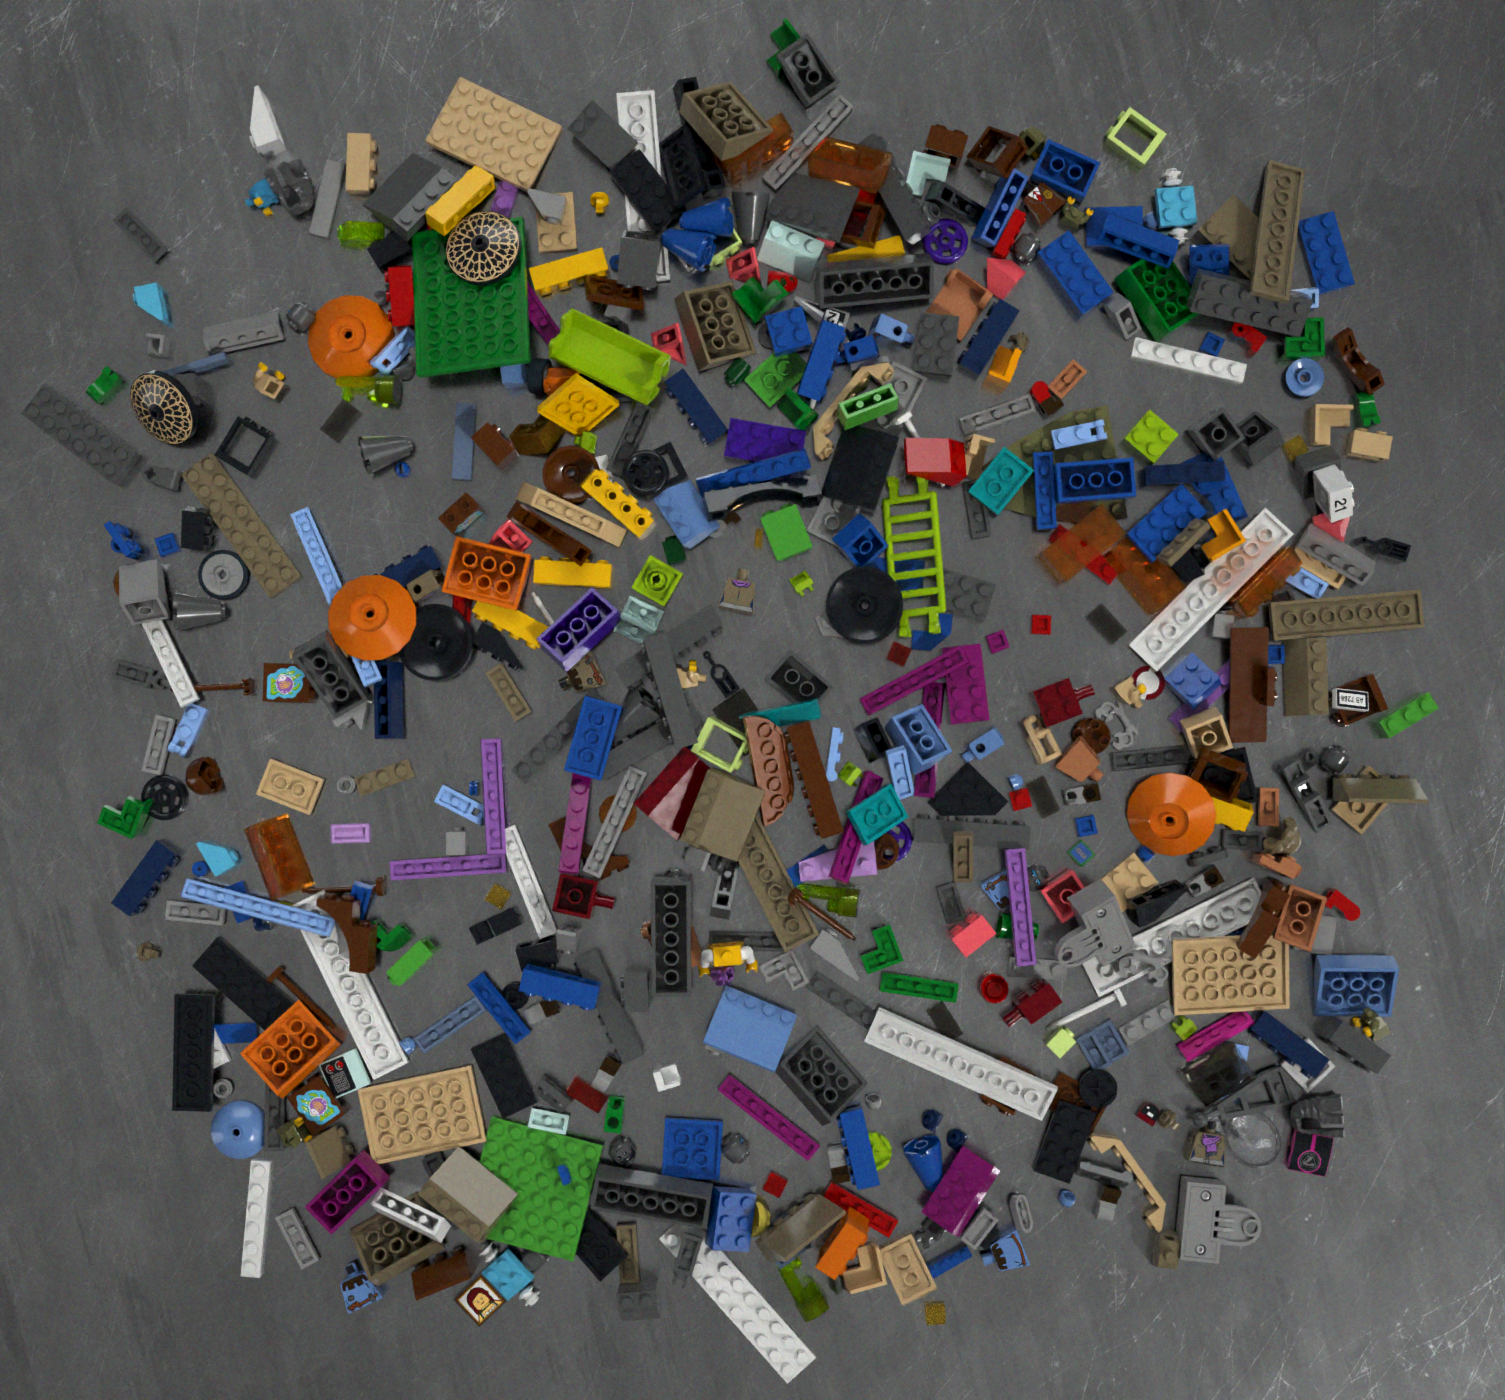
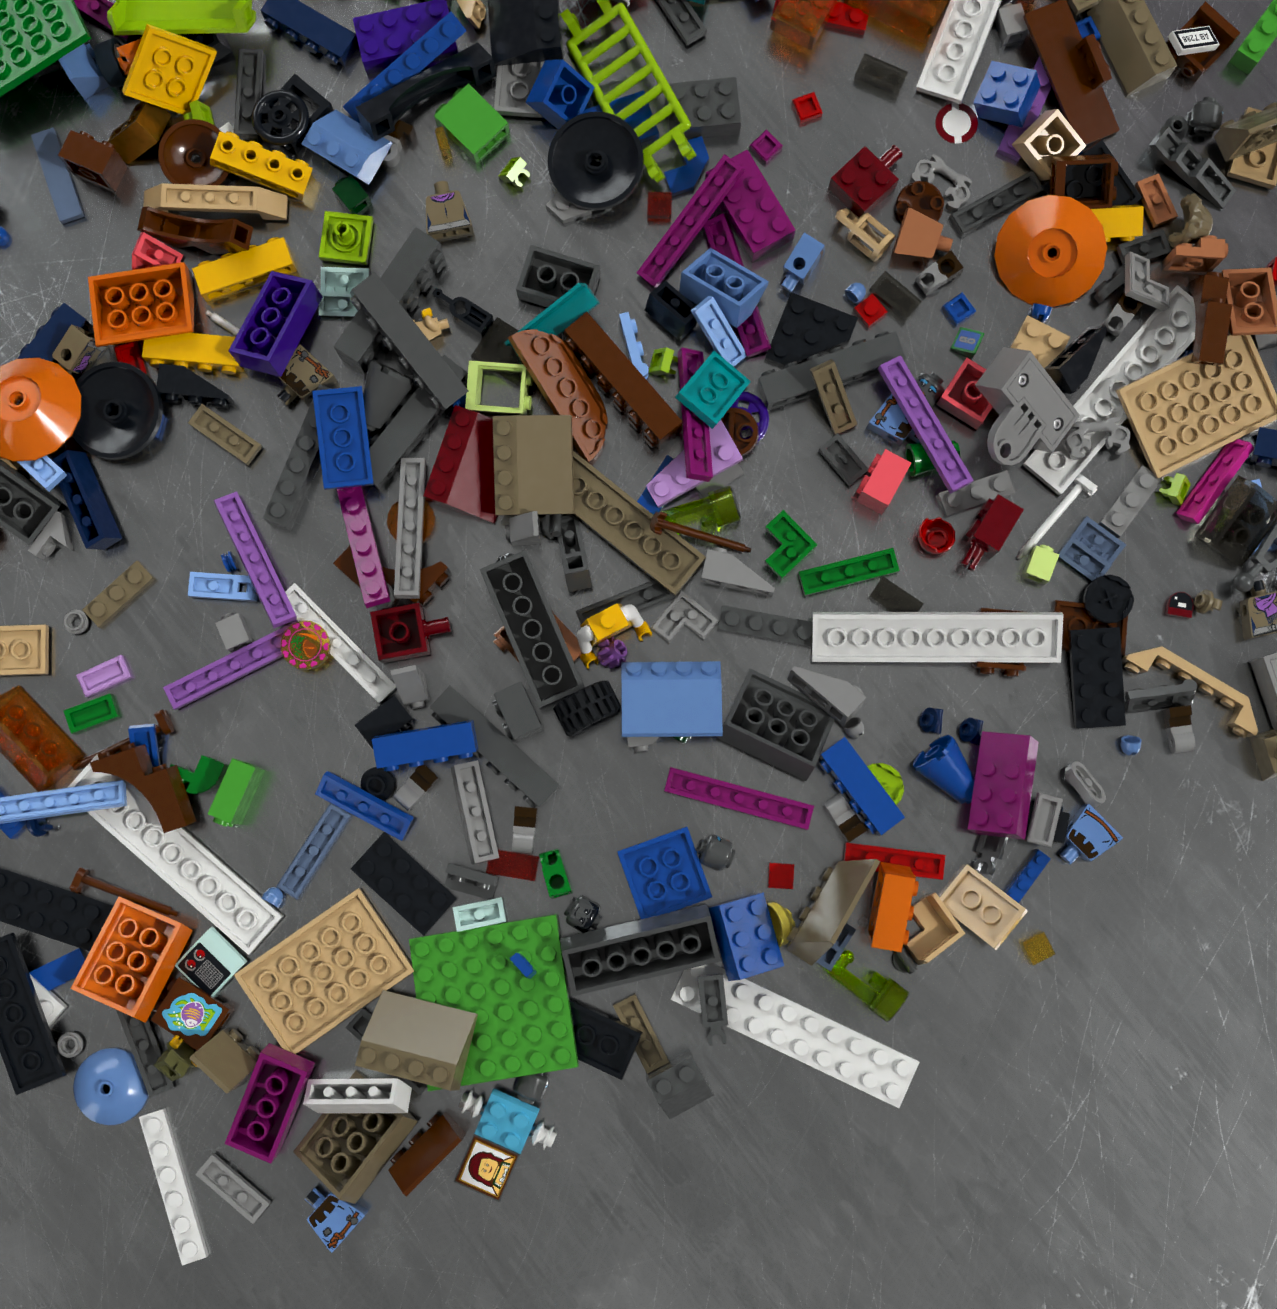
camera: 25 degrees left, 5 degrees down
reddish brown panel [438,493,485,536] -> none
black piece [469,906,523,945] -> none
clear yellow tile [485,883,512,910] -> none
white panel [653,1064,681,1092] -> none
tan piece [1114,675,1147,709] -> none
none -> green tile [63,694,120,734]
none -> clear yellow tile [281,621,331,670]
none -> light grey panel [450,760,499,865]
none -> black tyre [553,680,622,736]
none -> light grey slope [787,666,867,726]
none -> light grey tile [1125,251,1170,311]

